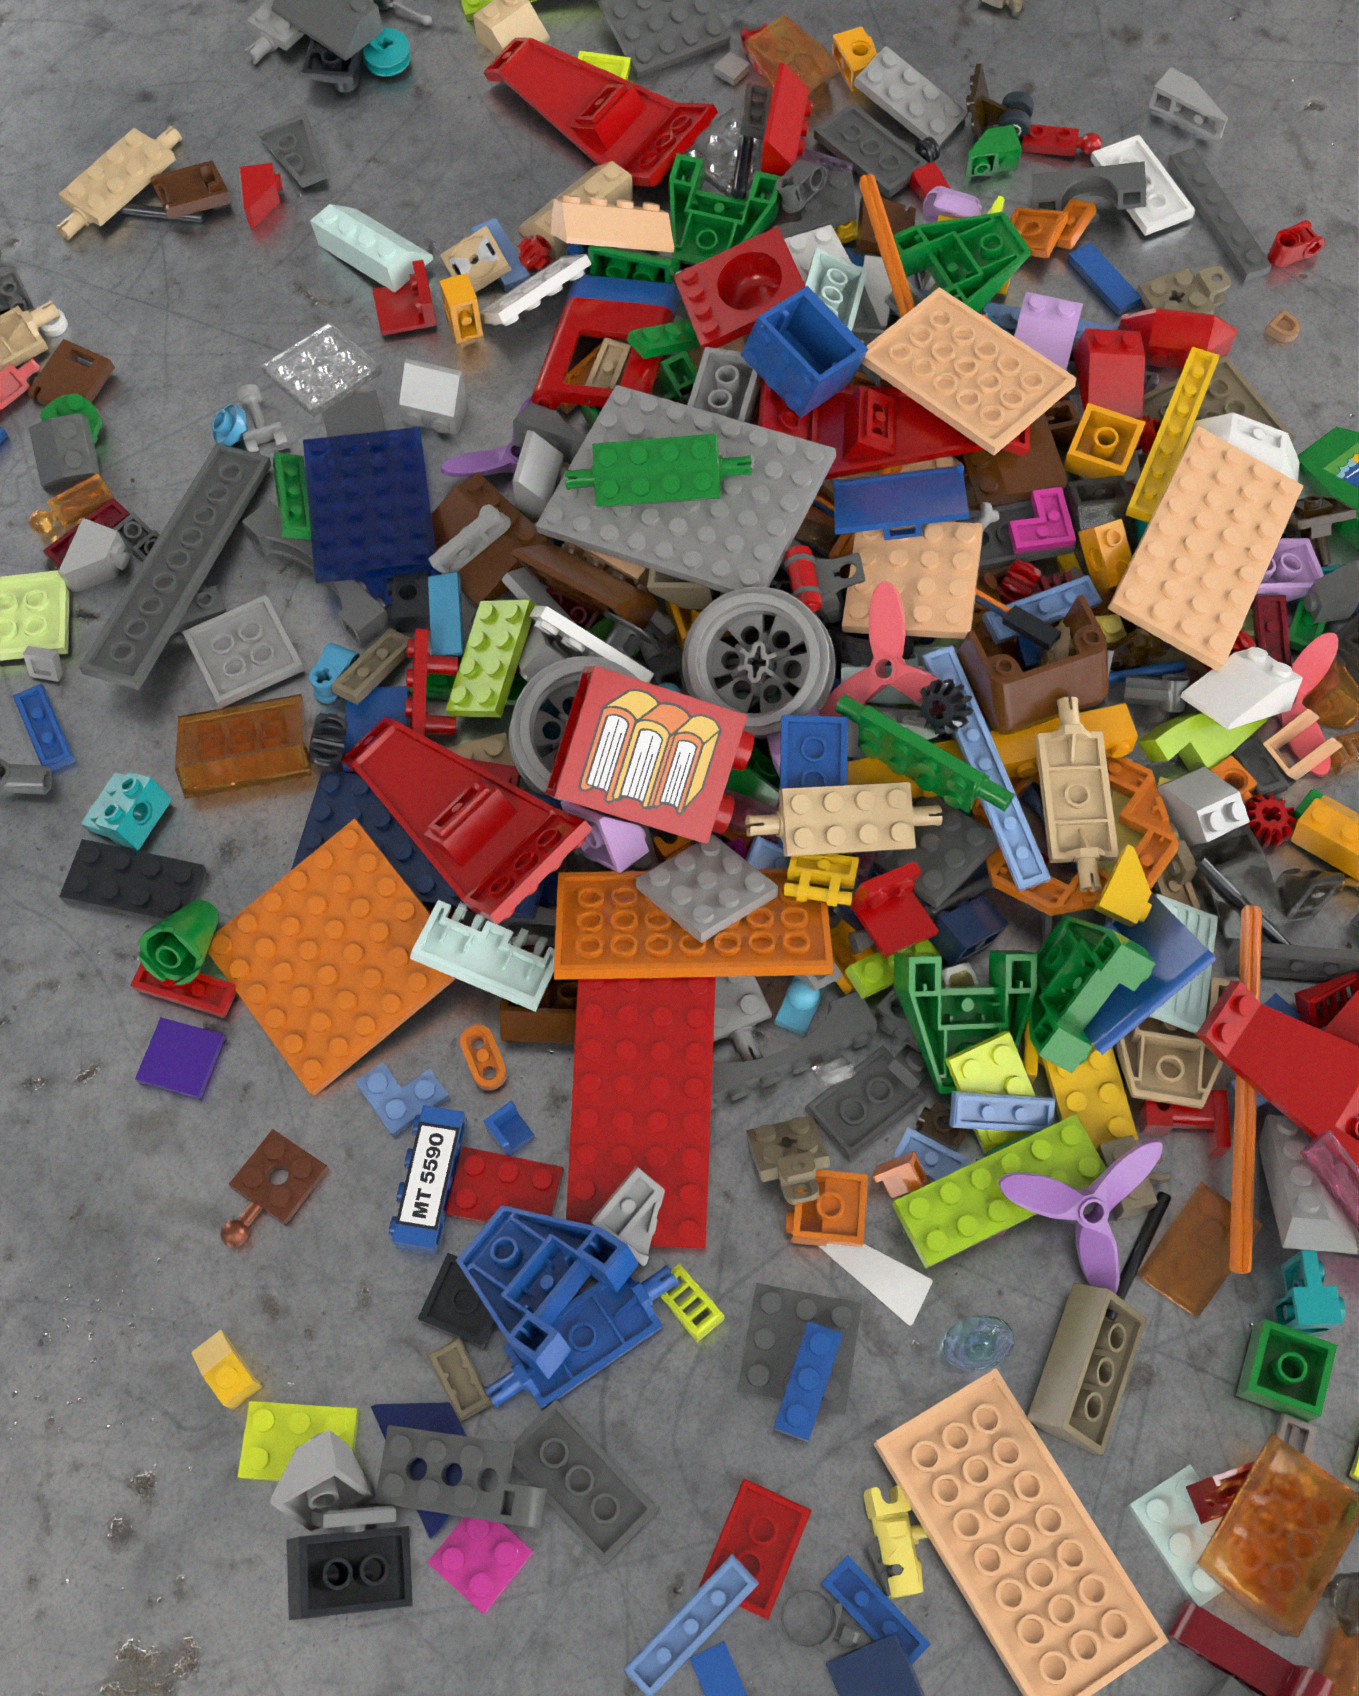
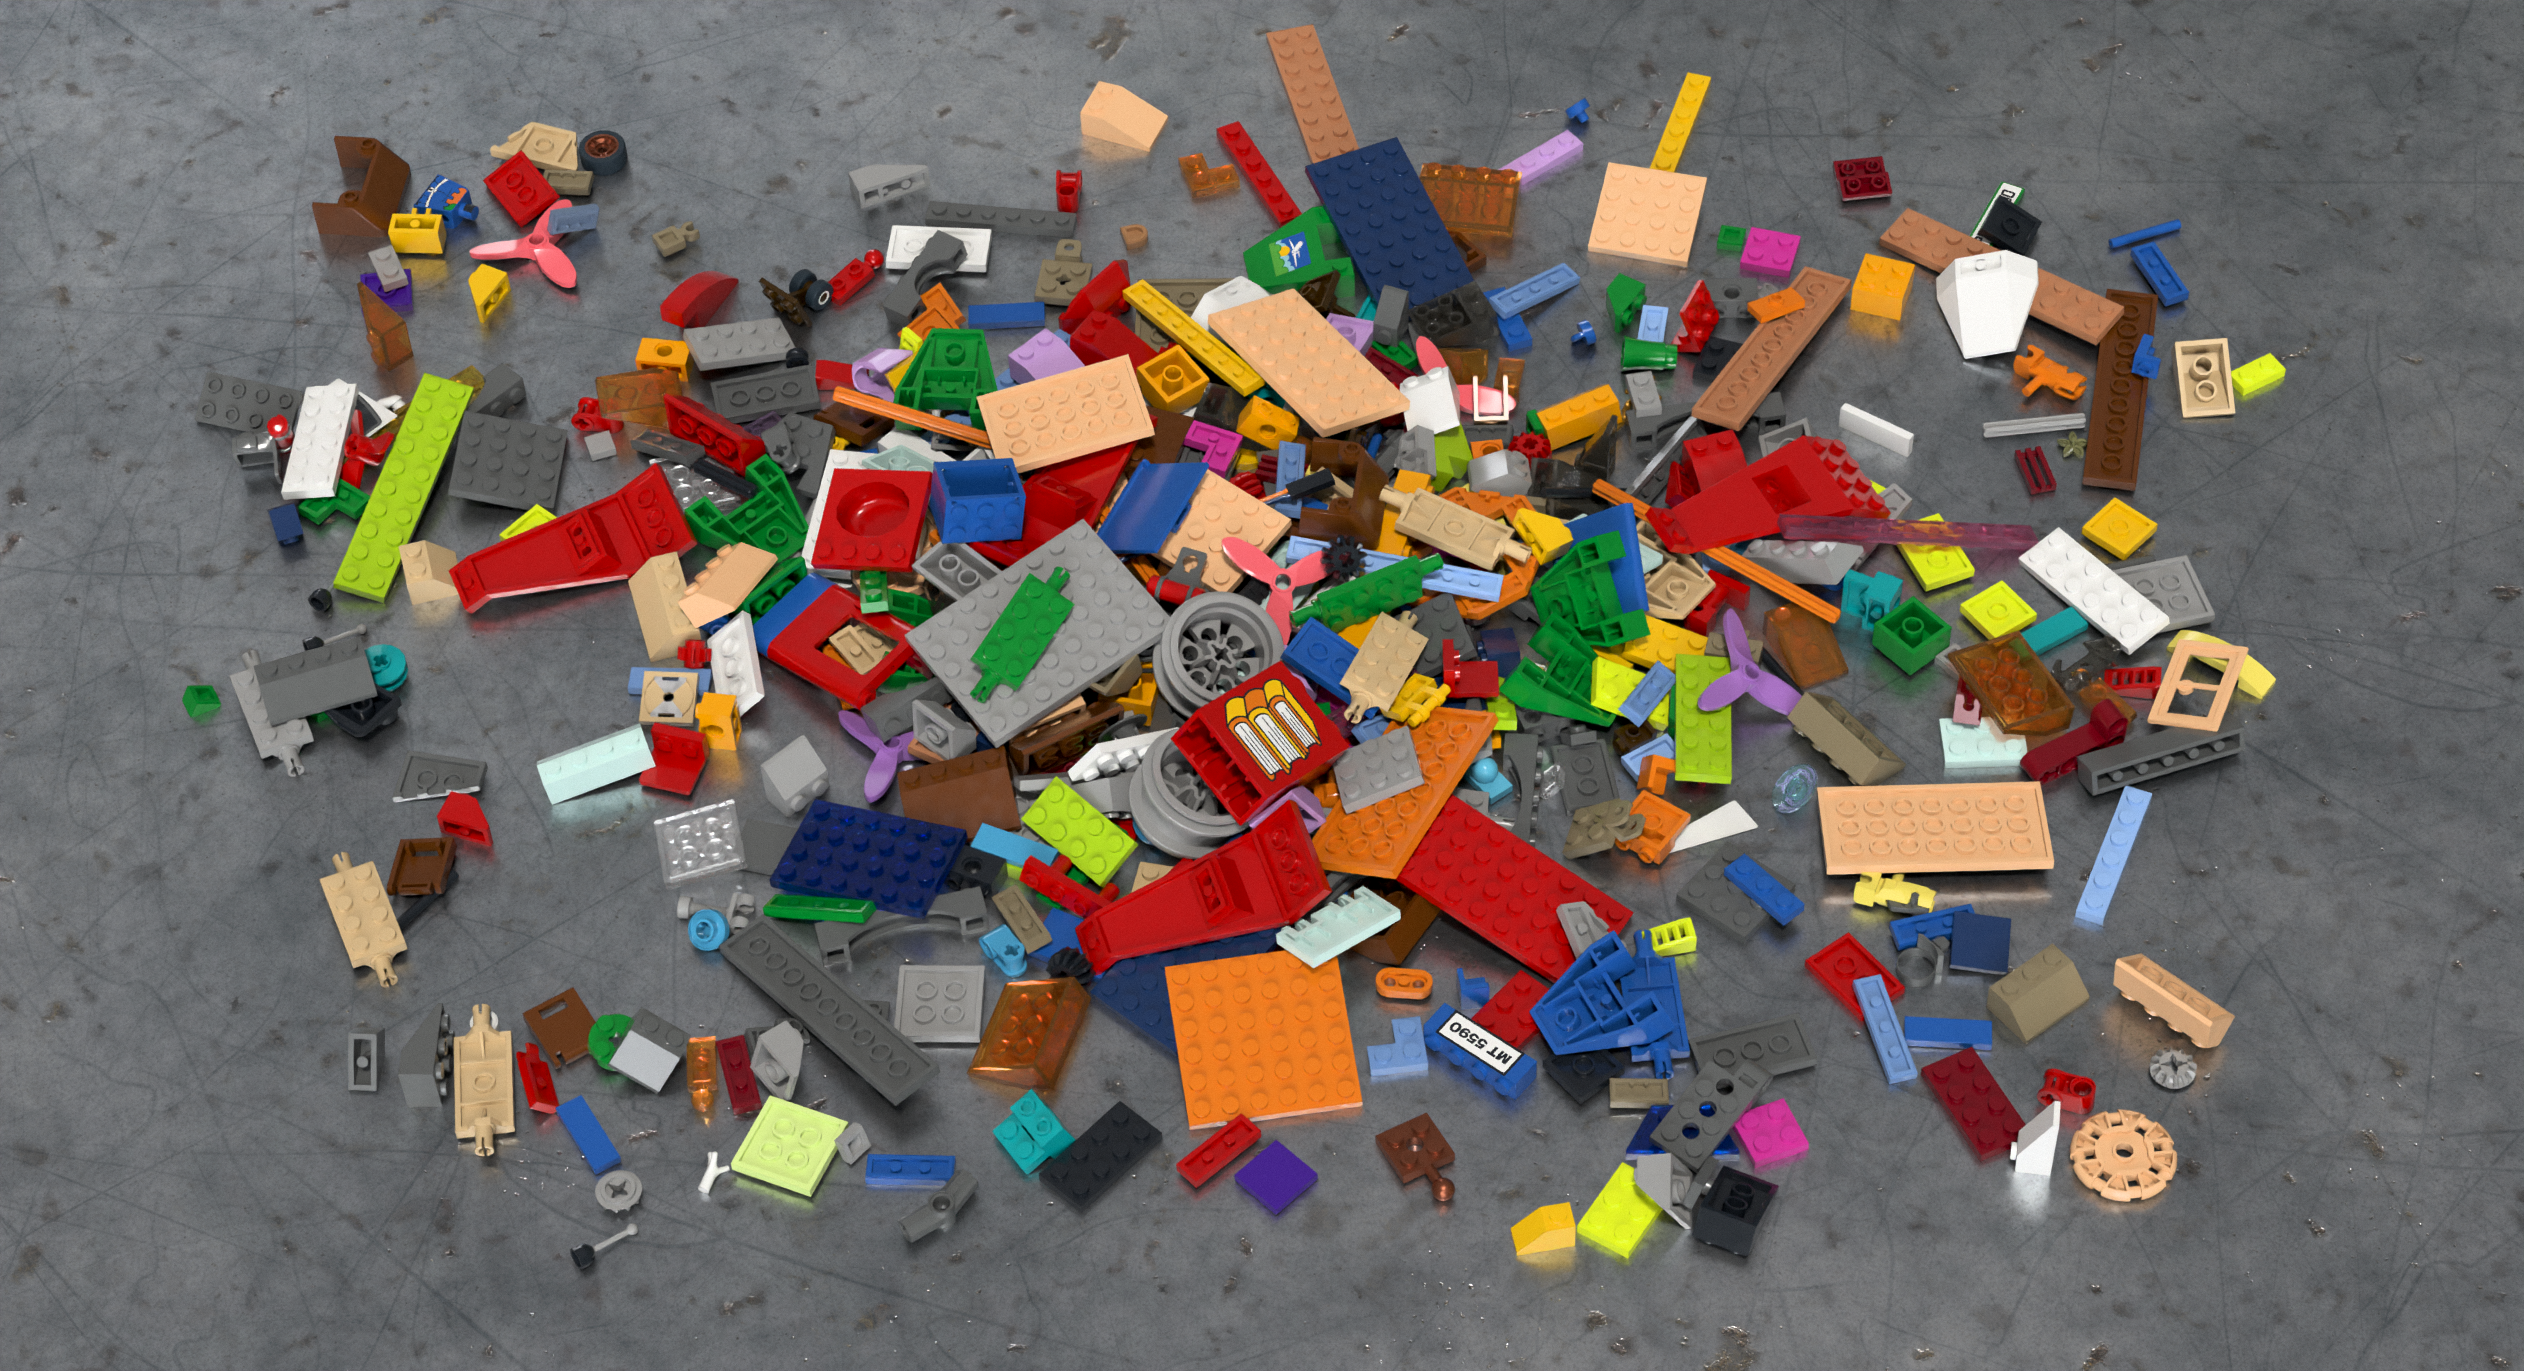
camera: 60 degrees left, 15 degrees down
green cone [138,900,219,985] -> none
light grey plate [429,504,511,574] -> none
green slope [964,125,1022,177] -> none
none -> red slope [660,271,739,329]
none -> light grey slope [1389,425,1437,488]

